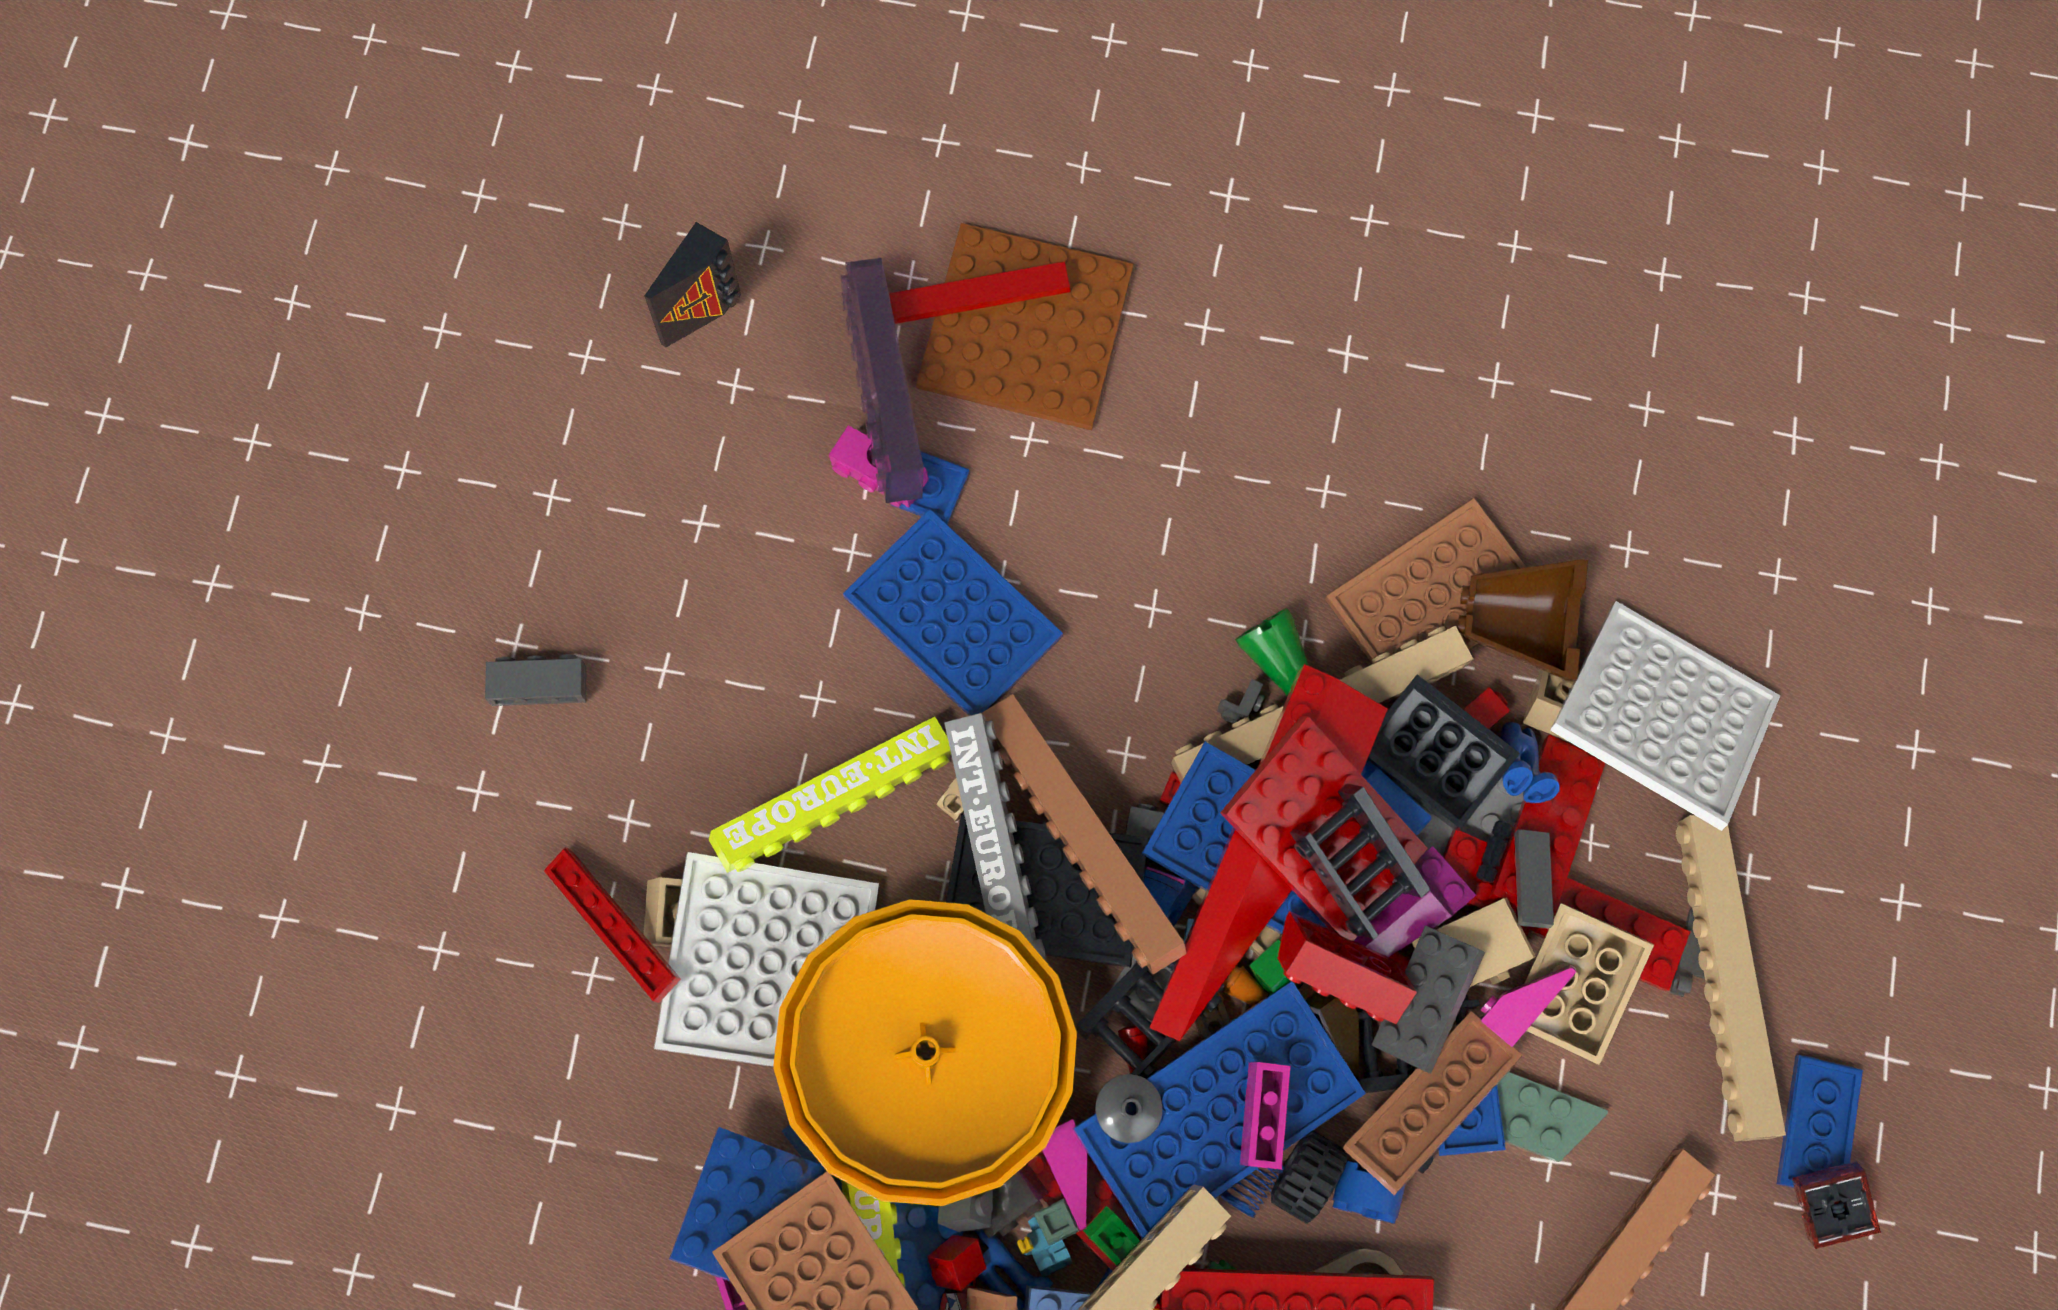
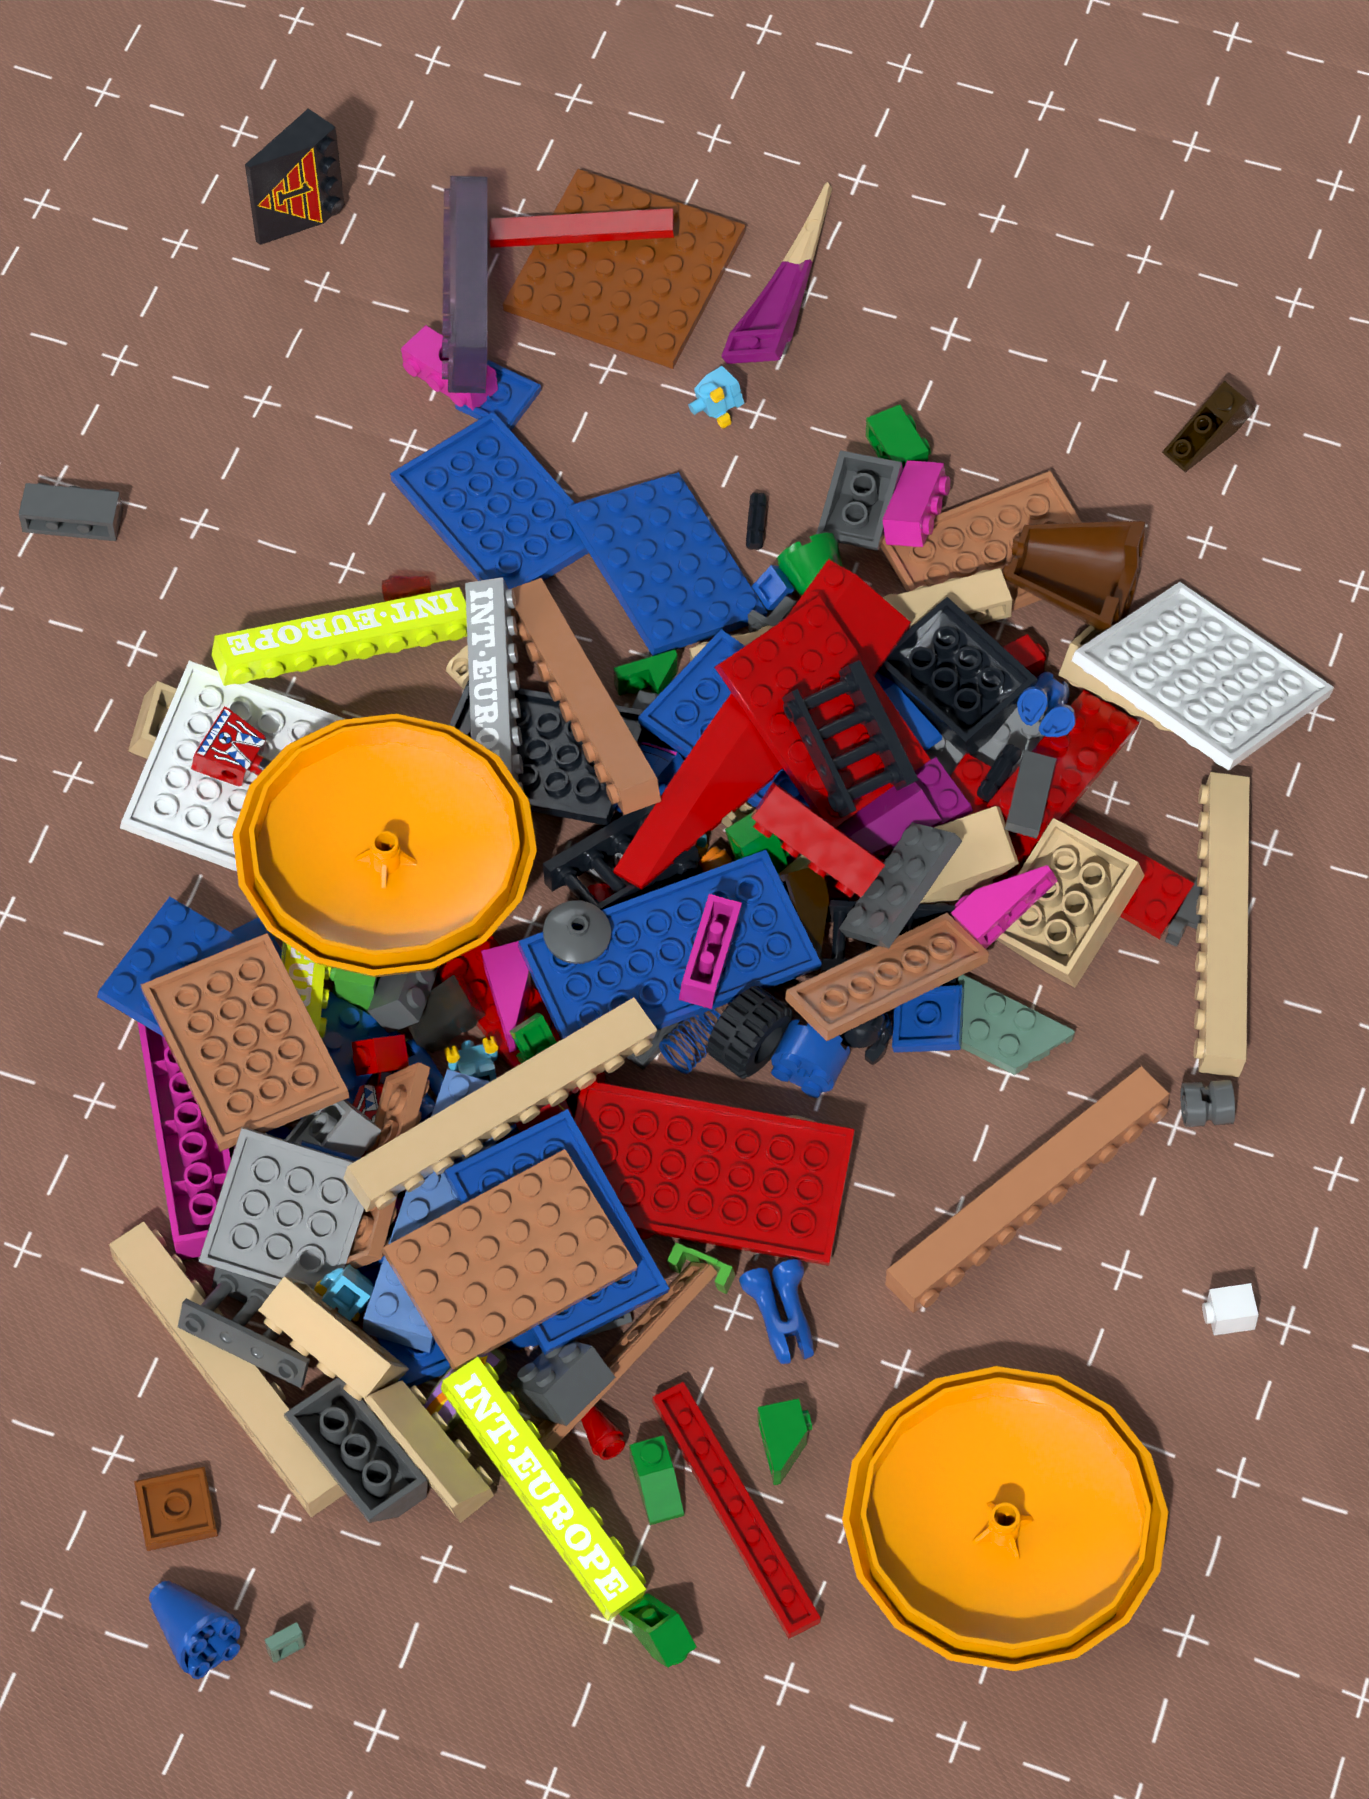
camera: 15 degrees right, 15 degrees down
red tile [544,847,681,1003] -> none
sand green tile [1034,1199,1079,1246] -> none
blue tile [1776,1055,1863,1190] -> none
piece [1792,1161,1881,1249] -> none
none -> torso [191,706,271,786]
none -> clear red cone [382,575,431,602]
none -> blue plate [565,472,767,656]
none -> green slope [614,650,678,695]
none -> medium azure piece [688,366,744,429]
none -> magenta plate [721,182,832,364]
none -> black axle [746,492,767,550]
none -> blue plate [751,565,795,611]
none -> dark grey slope [816,450,903,550]
none -> green brick [865,404,931,469]
none -> dark pink brick [882,460,950,547]
none -> dark brown slope [1162,381,1256,473]
none -> dark grey wheel [1180,1080,1235,1127]

